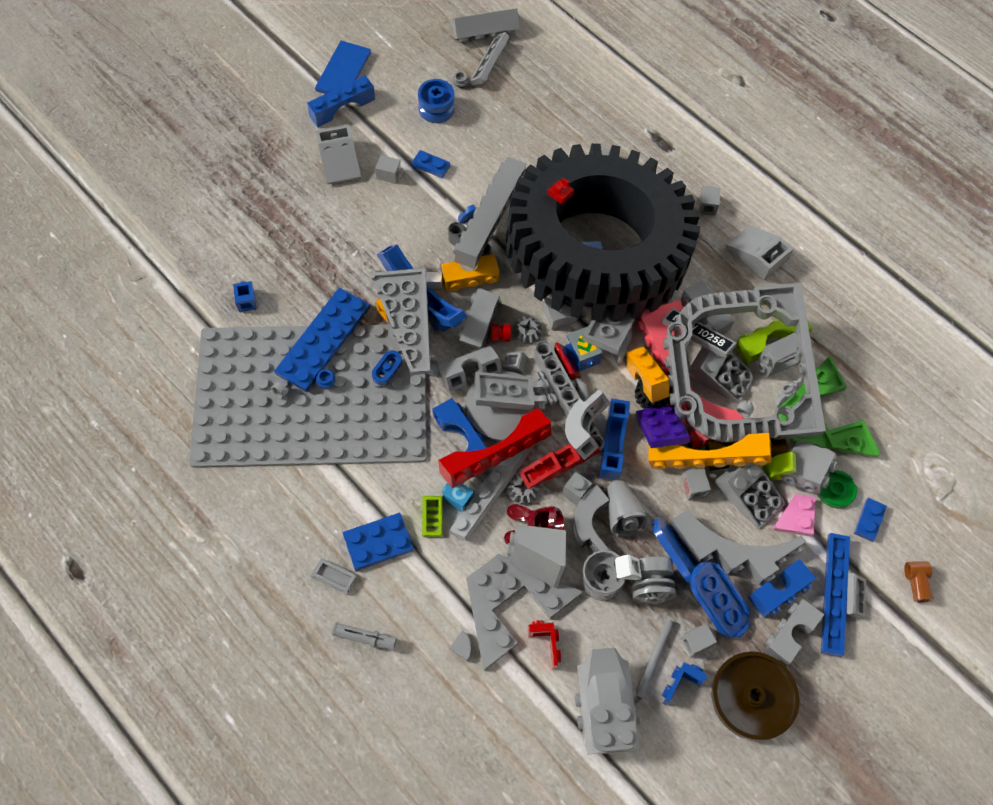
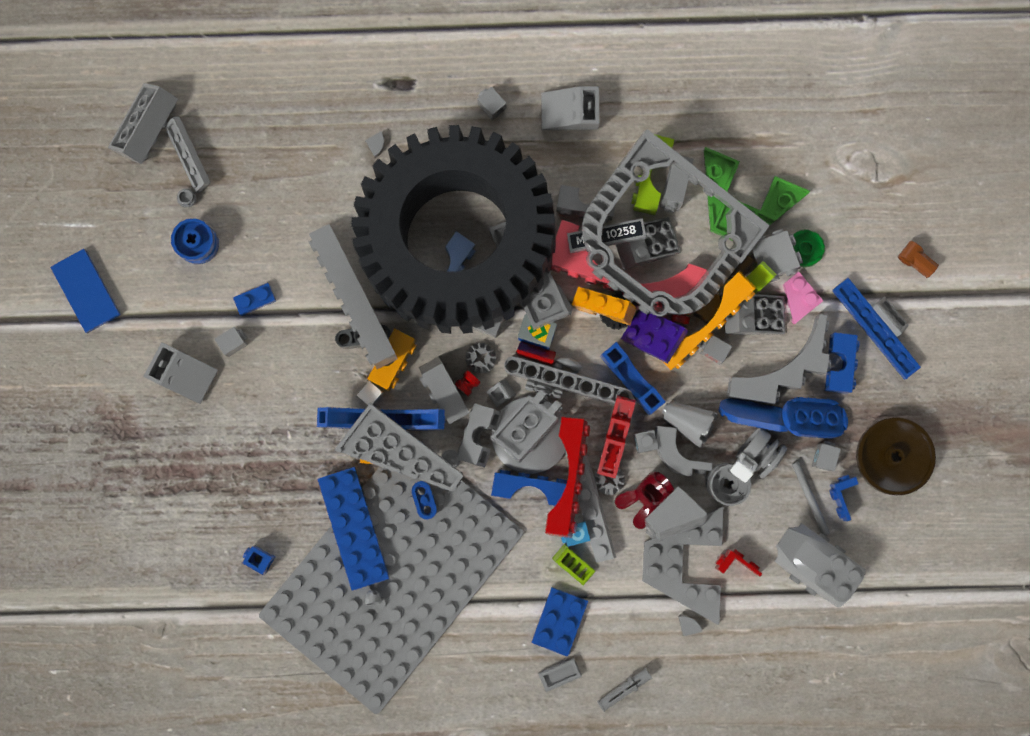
camera: 45 degrees left, 20 degrees up
blue arch [307,75,375,128] -> none
blue plate [316,369,336,388] -> none
blue tile [458,204,476,224] -> none
red tile [547,178,574,204] -> none
light grey arch [565,389,611,460] -> none
light grey hinge [736,400,754,418] -> none
light grey arch [764,599,824,666] -> none
light grey piece [775,377,803,408] -> none
blue plate [854,498,887,542] -> none

